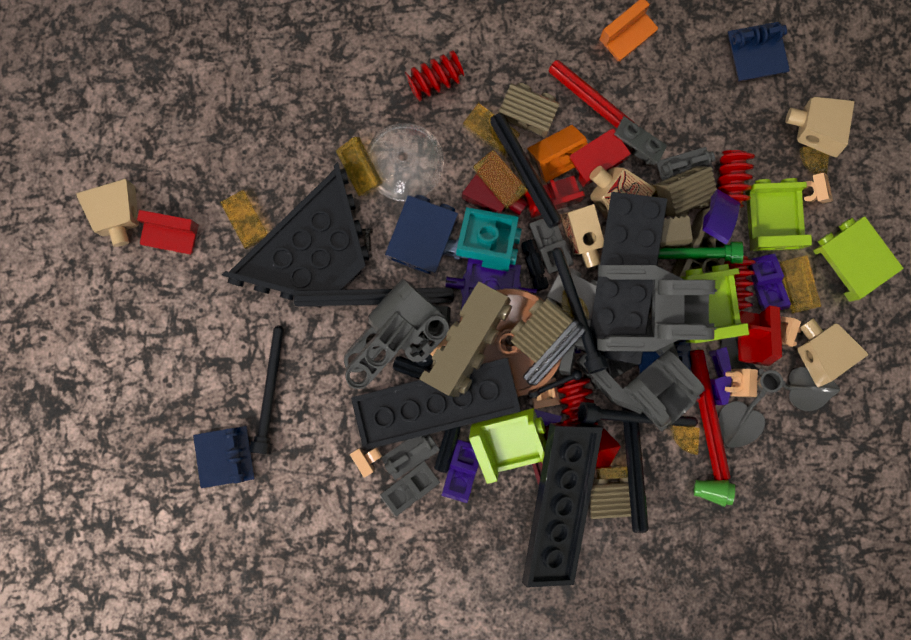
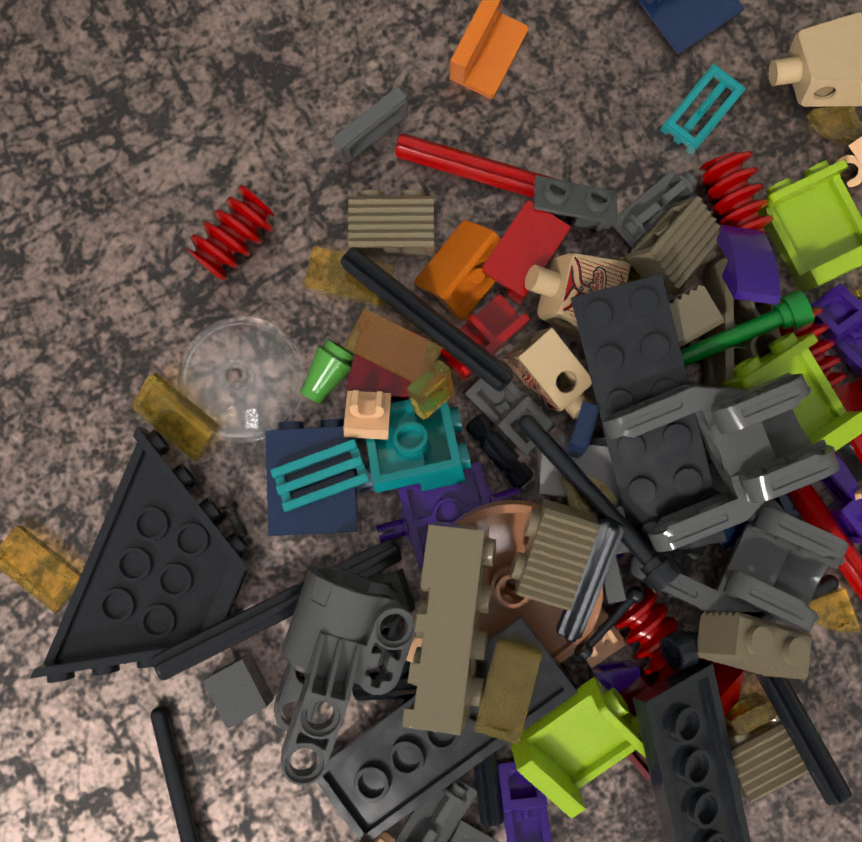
camera: 20 degrees left, 0 degrees up
none -> dark grey panel [203,652,274,728]
none -> teal tile [270,439,371,512]
none -> bright green cone [300,338,354,404]
none -> dark grey tile [332,86,408,164]
none -> light nougat tile [343,390,391,440]
none -> clear yellow tile [407,360,455,420]
none -> clear yellow tile [474,639,542,745]
none -> dark blue tile [565,401,599,459]
none -> teal tile [660,63,746,155]
none -> dark tan brick [697,611,812,679]

